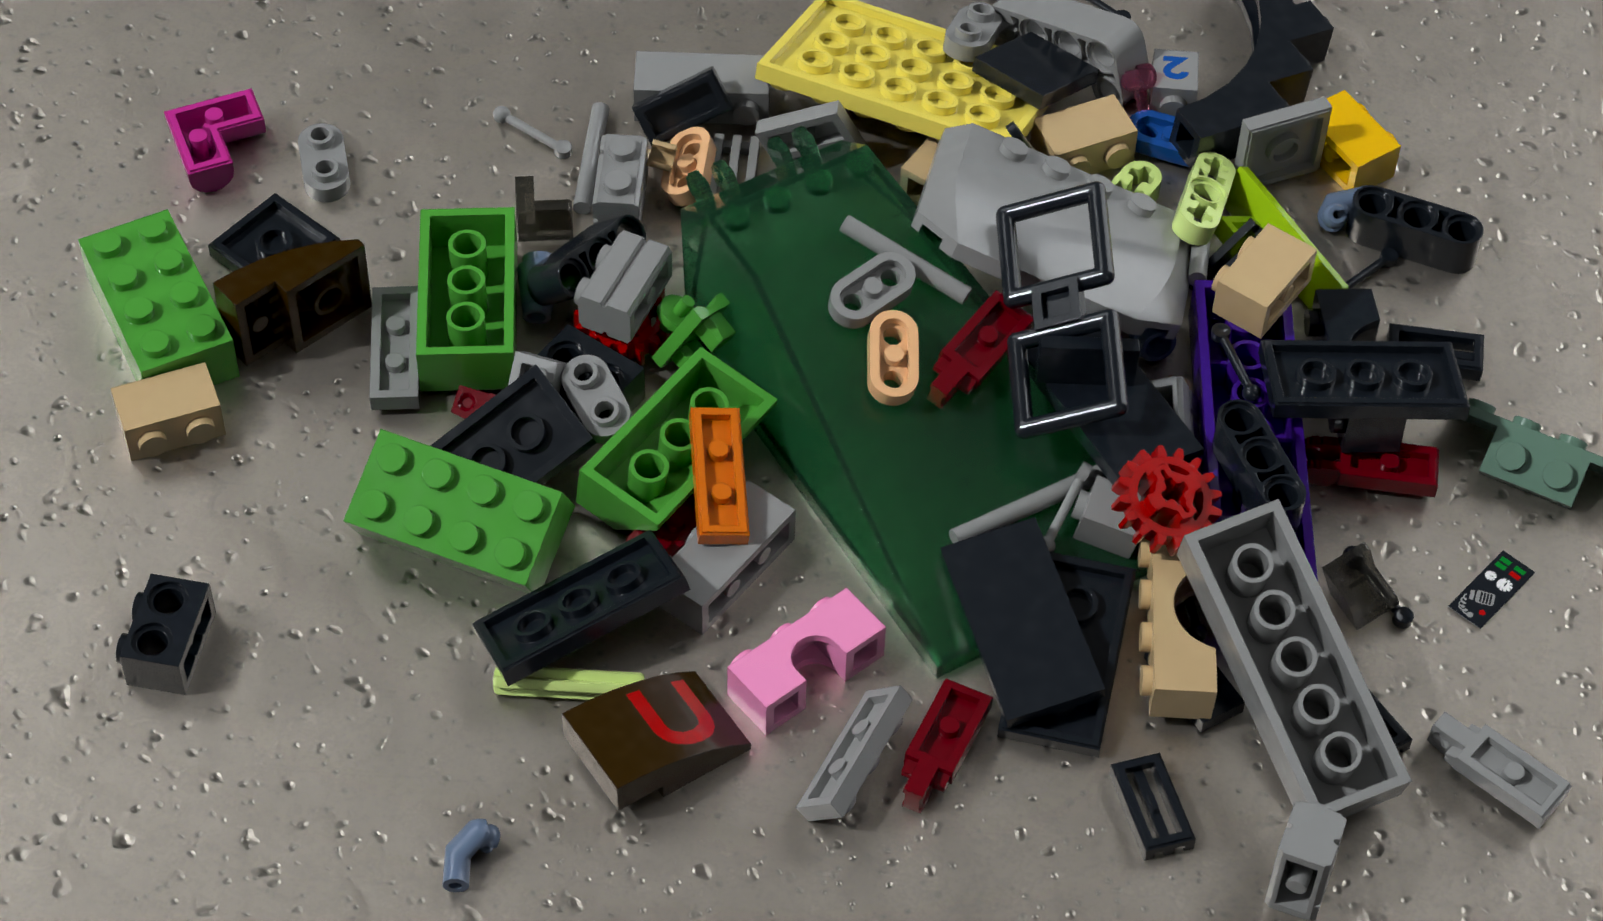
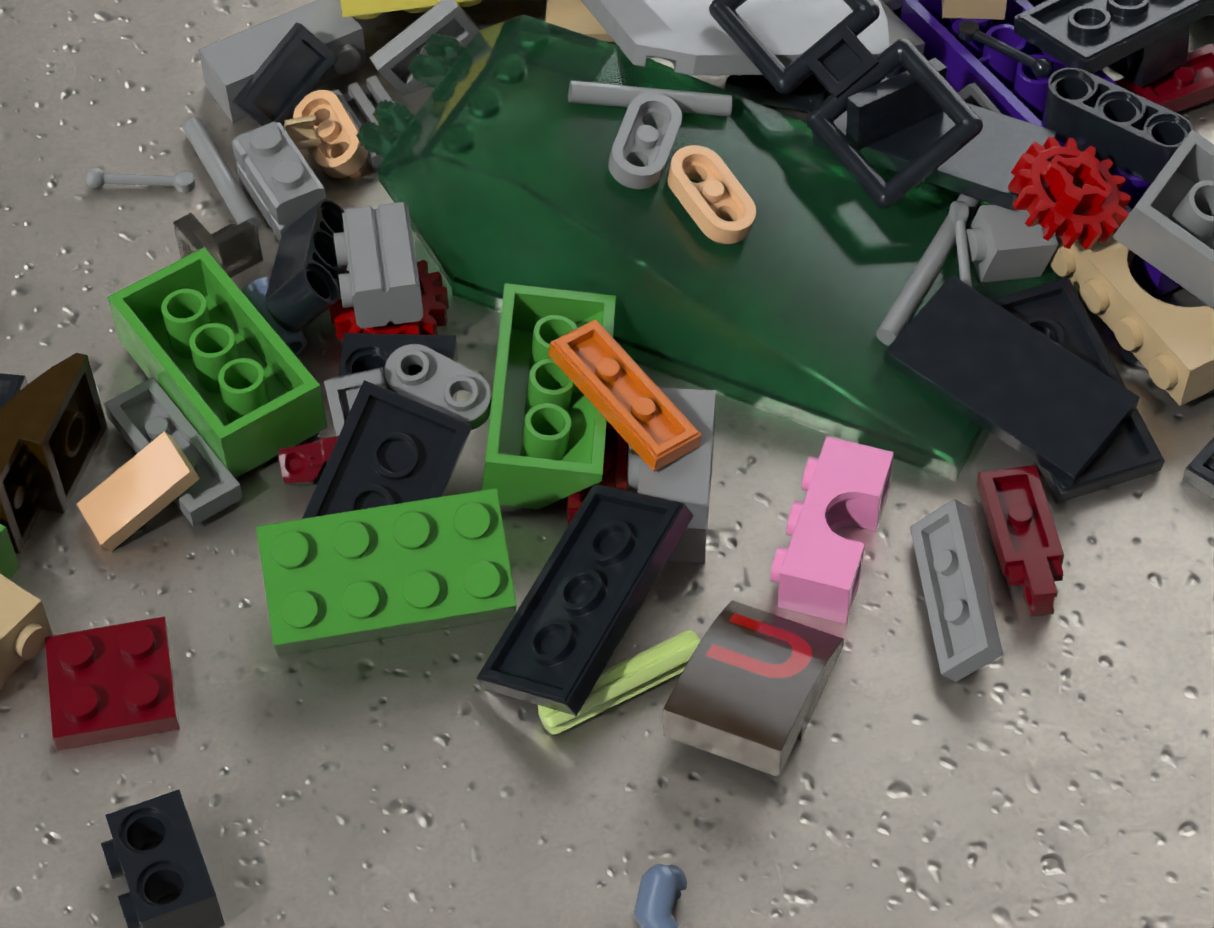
camera: 30 degrees left, 0 degrees up
bright green hips [651,292,737,368] -> none
dark red hinge [926,290,1034,409] -> none
none -> dark red plate [45,616,180,751]
none -> light nougat tile [76,431,200,551]

